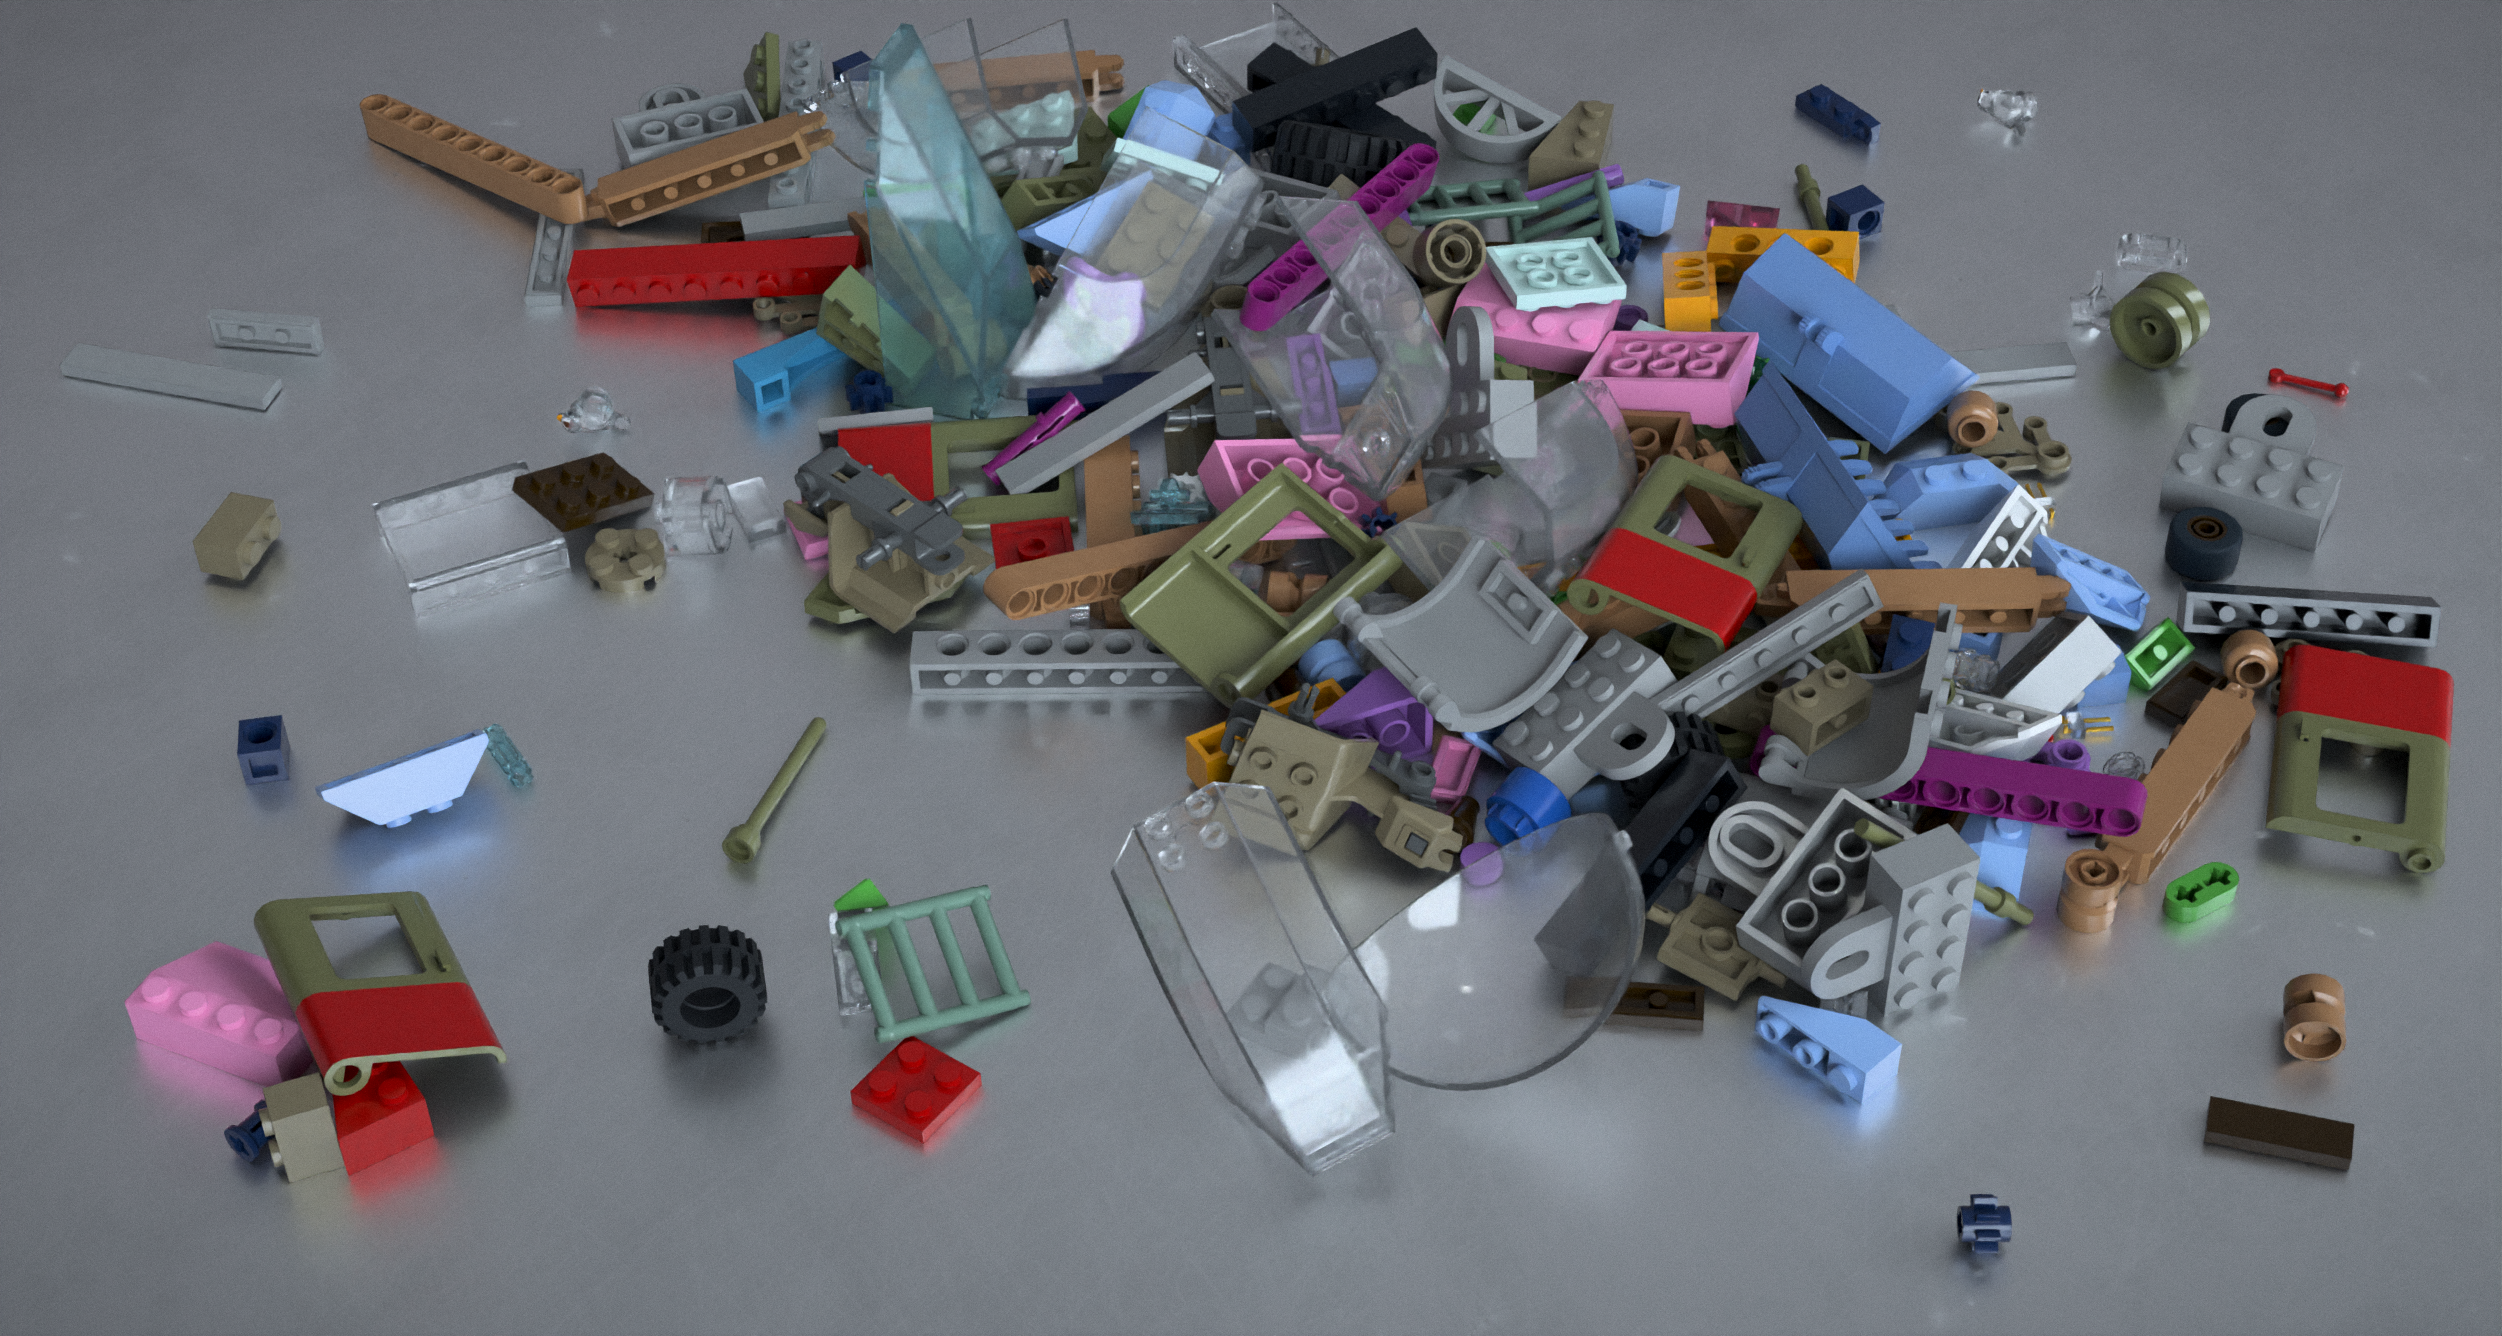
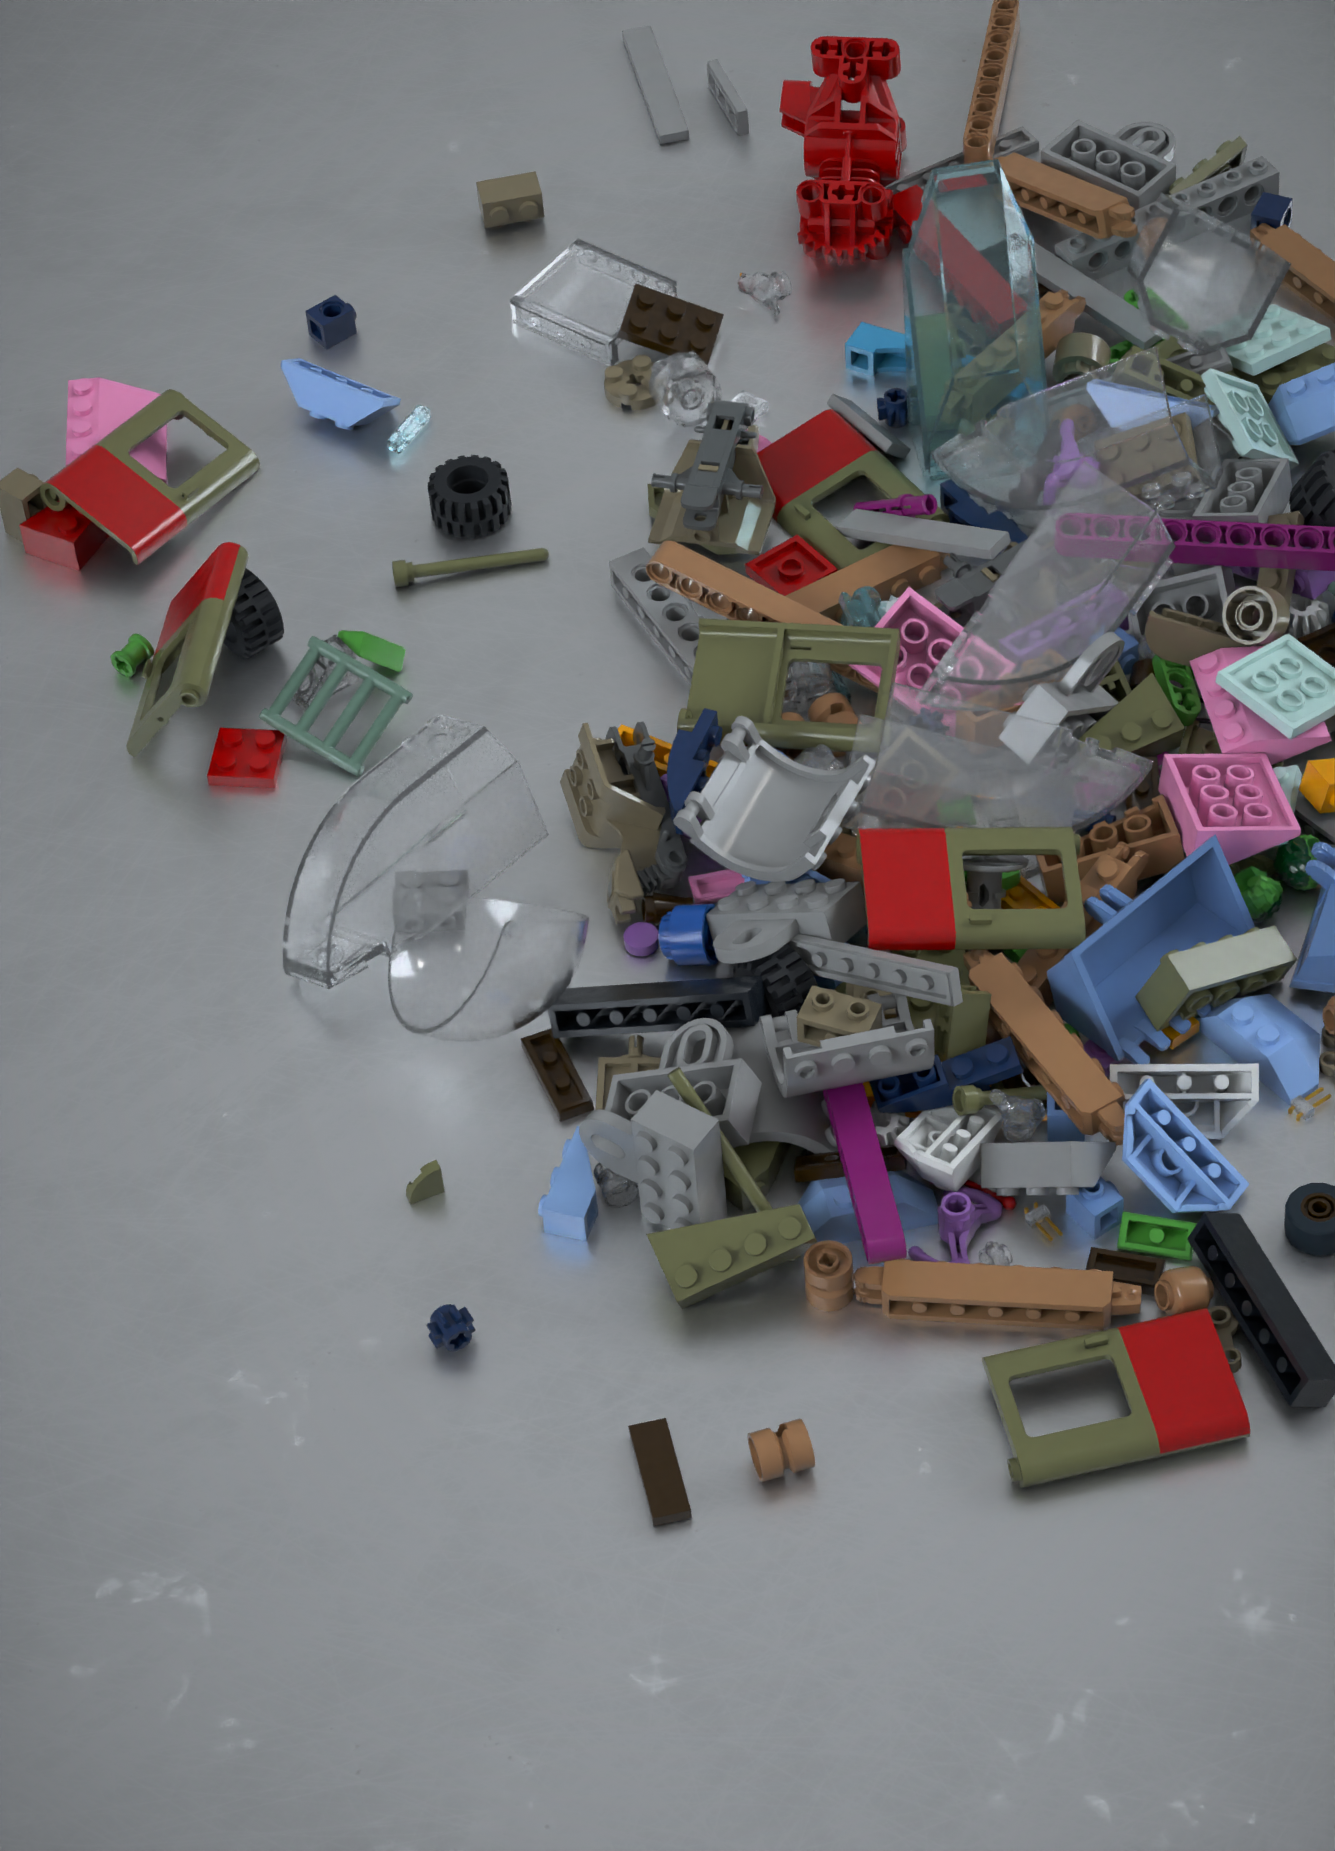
camera: 65 degrees right, 5 degrees up
bright green beam [2162,862,2239,923] -> none
none -> bright green bush [110,634,154,677]
none -> olive piece [126,542,249,758]
none -> olive tile [406,1160,445,1205]
none -> black tyre [428,455,512,538]
none -> olive wedge [646,1204,817,1309]
none -> dark blue slope [667,708,722,835]
none -> red connector [779,36,907,266]
none -> olive wedge [1135,925,1297,1032]

